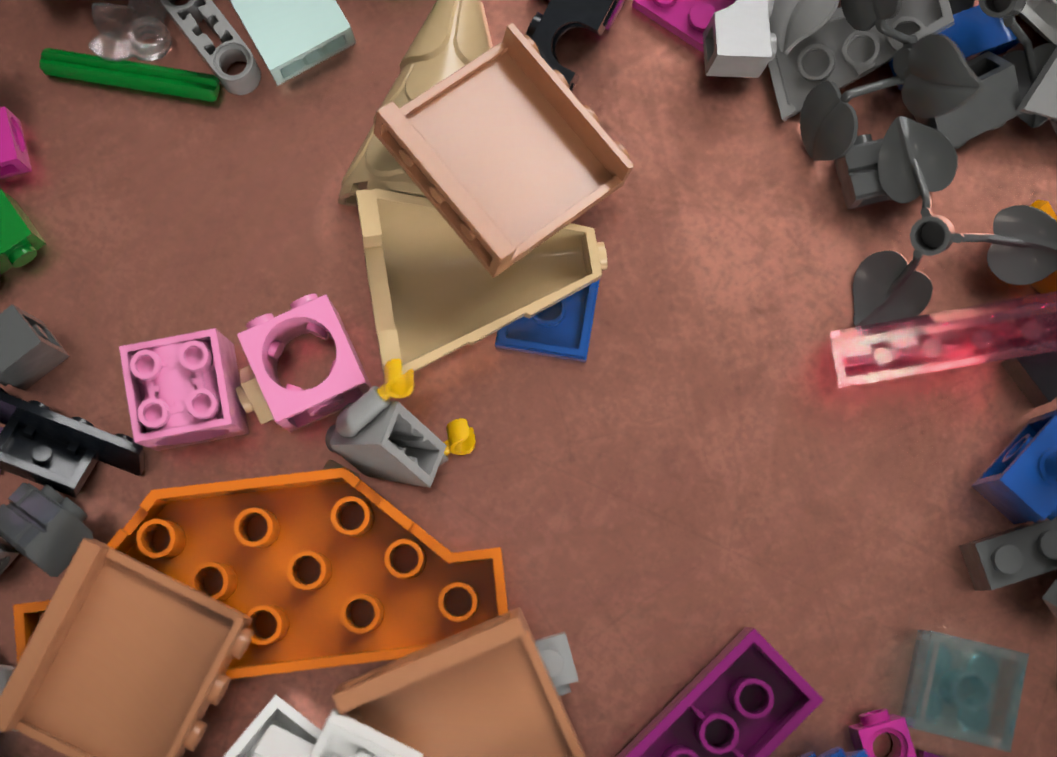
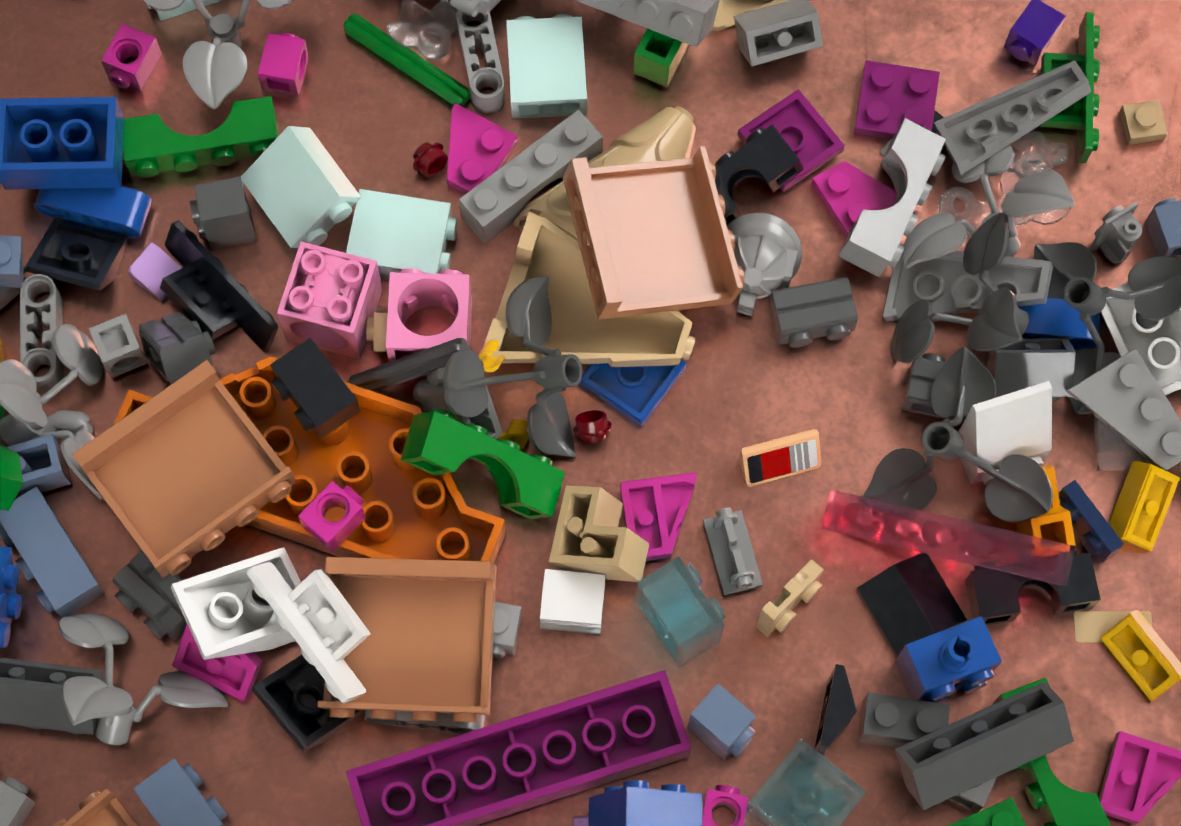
camera: 25 degrees right, 10 degrees down
none -> light aqua brick [241,126,361,248]
none -> black brick [270,338,360,439]
none -> dark pink brick [298,481,366,553]
none -> light aqua brick [346,189,458,280]
none -> dark grey axle [346,338,471,392]
none -> green arch [400,408,565,519]
none -> dark red plate [413,142,448,178]
none -> dark grey plant [443,276,582,457]
none -> dark pink wing [447,103,518,194]
none -> light grey arch [459,109,603,244]
none -> white piece [540,569,606,634]
none -> tan brick [548,485,649,582]
none -> dark red plate [573,410,612,443]
none -> dark pink wing [620,472,697,561]
none -> clear light blue brick [635,556,726,668]
none -> sand blue brick [687,683,756,762]
none -> light grey hinge [703,507,763,596]
none -> light grey helmet [727,213,802,316]
none -> slope [738,429,822,487]
none -> tan wing [756,559,824,637]
none -> dark grey brick [769,277,858,348]
none -> black slope [812,664,857,761]
none -> black slope [856,551,967,658]
none -> white slope [959,381,1052,485]

